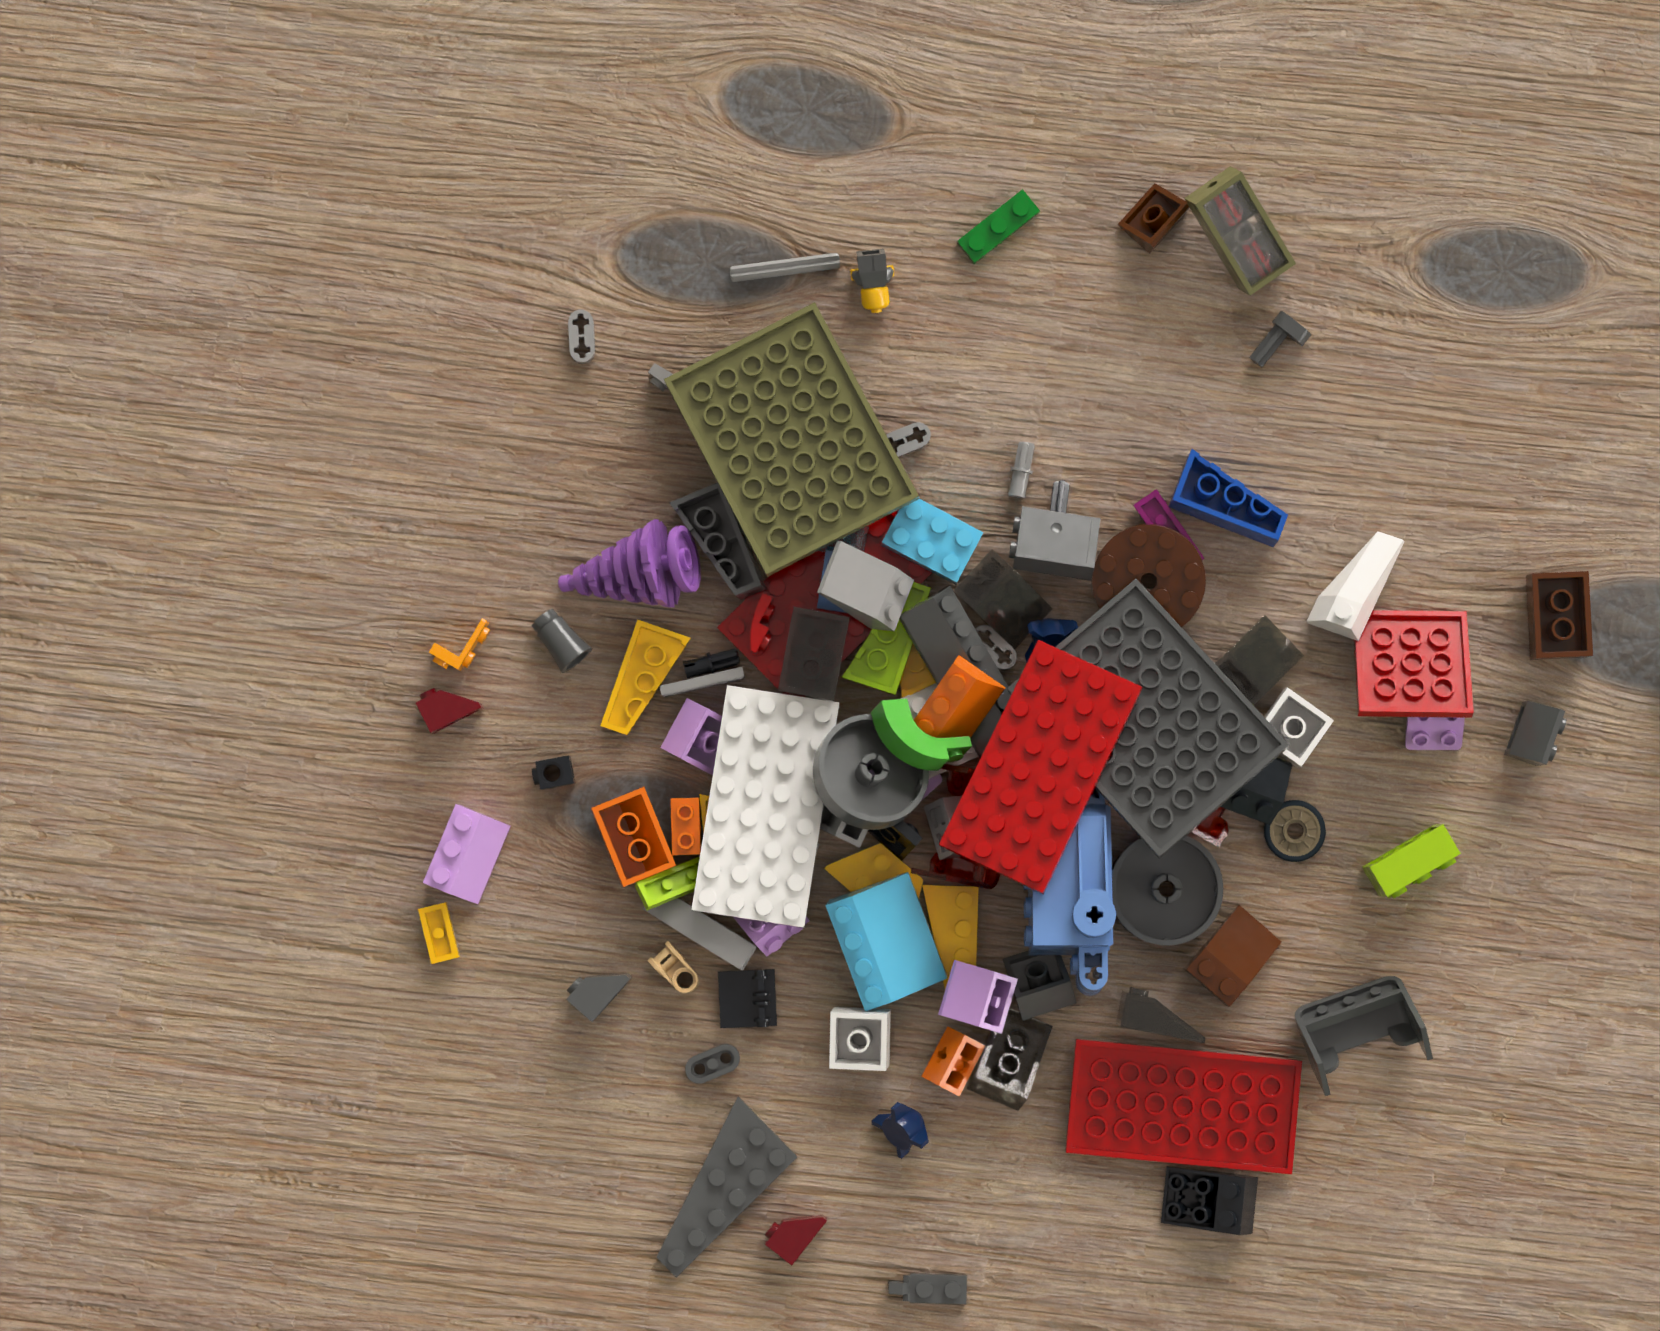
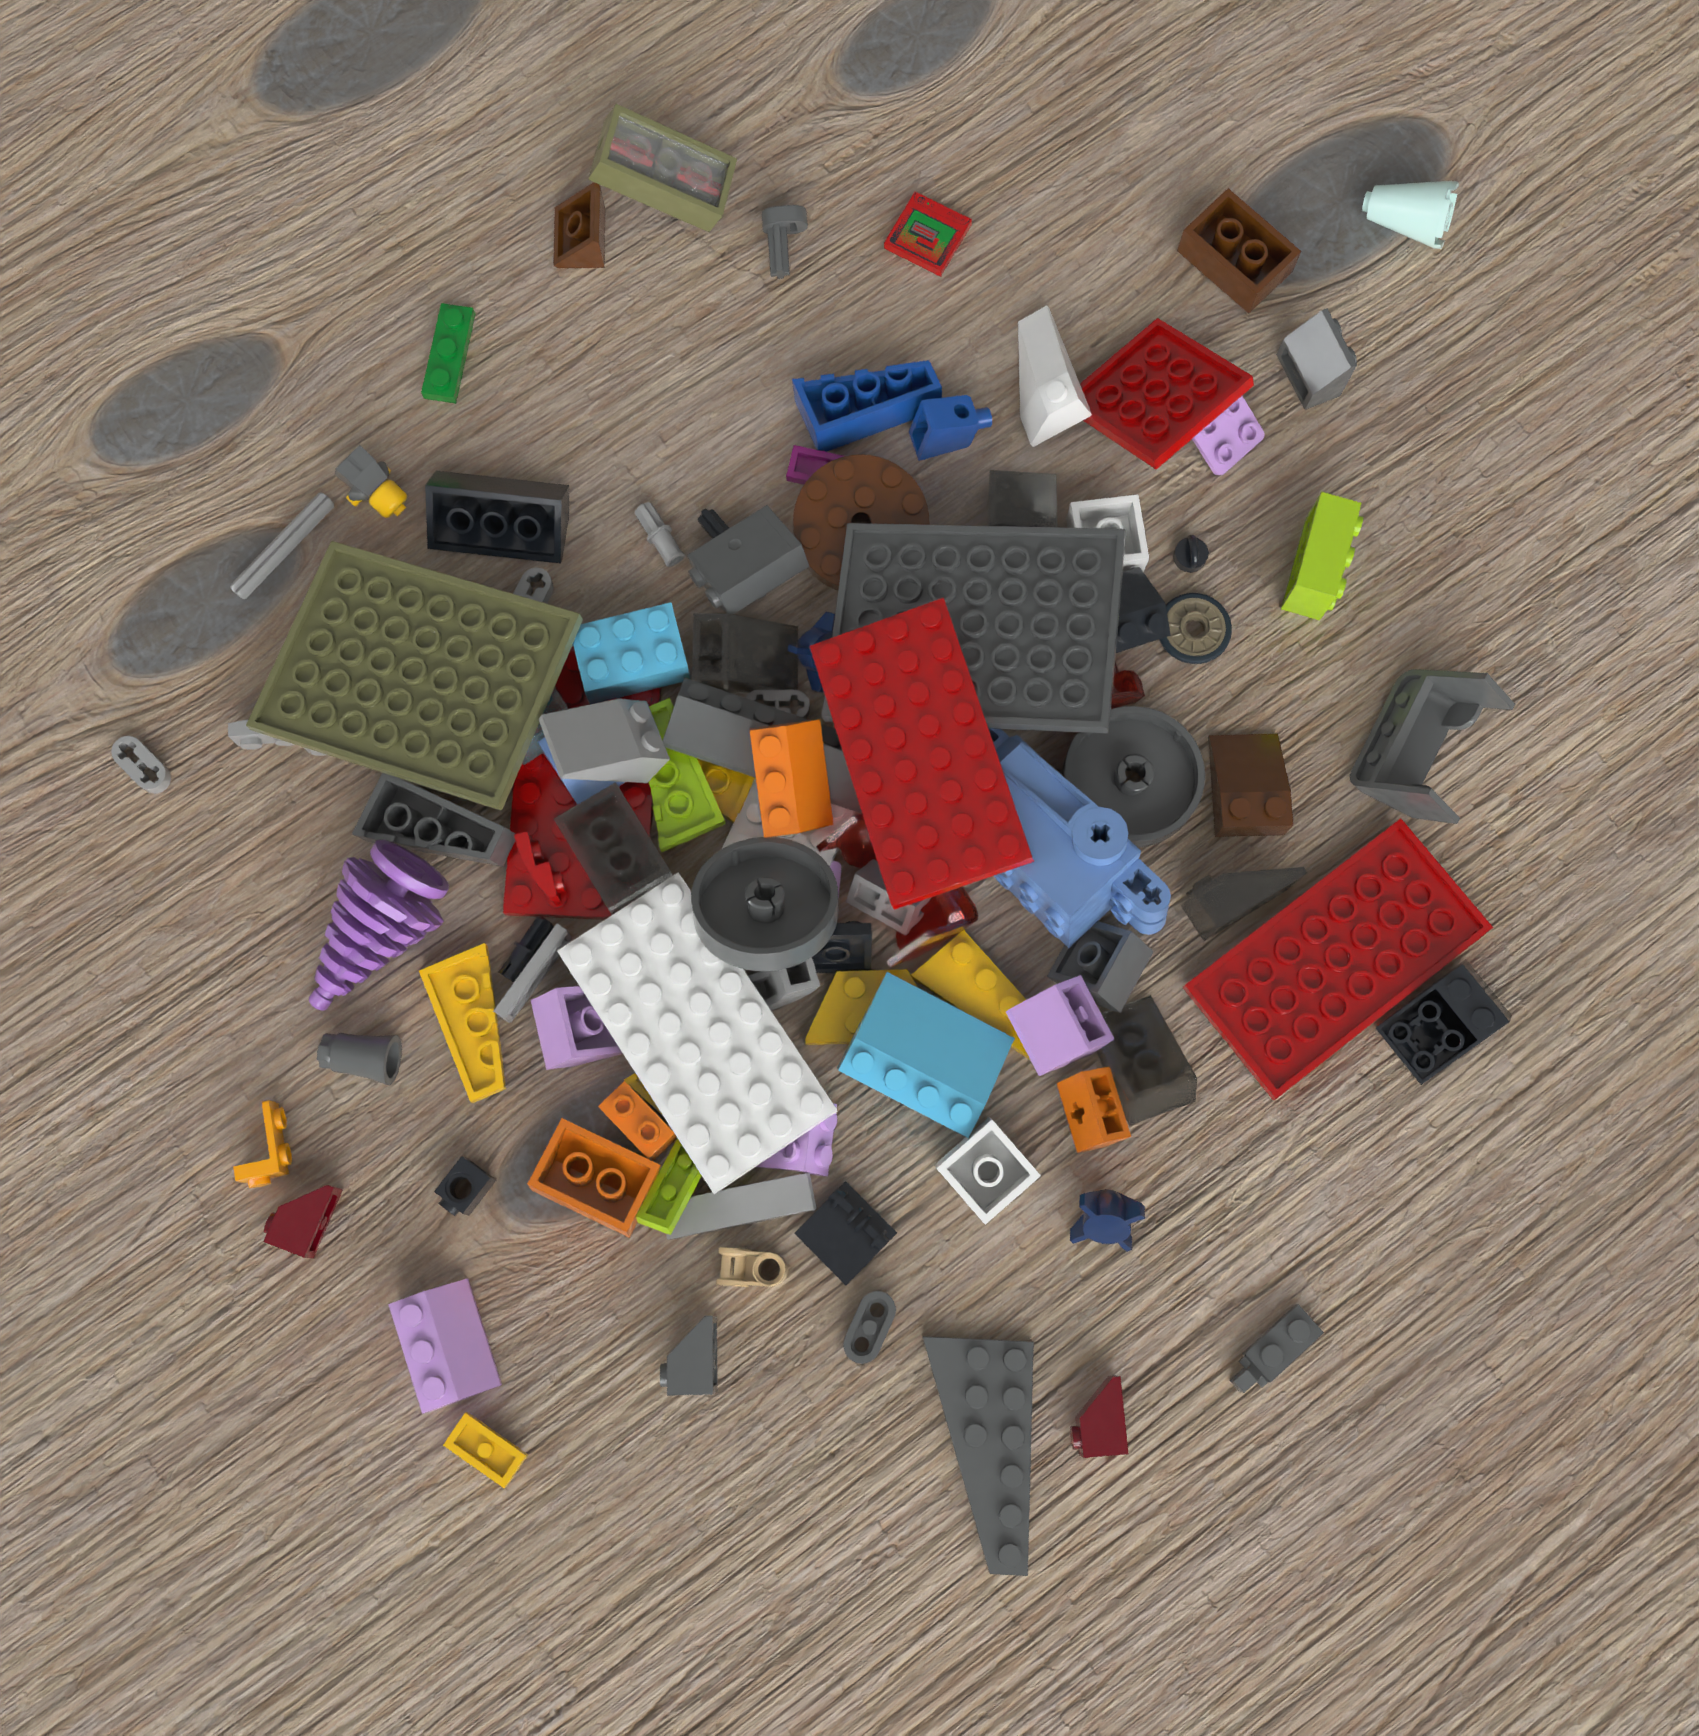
camera: 45 degrees left, 10 degrees down
bright green arch [871,699,972,771] -> none
none -> black slope [425,470,569,564]
none -> red tile [884,192,972,277]
none -> blue torso [909,395,992,461]
none -> black tile [1173,535,1209,573]

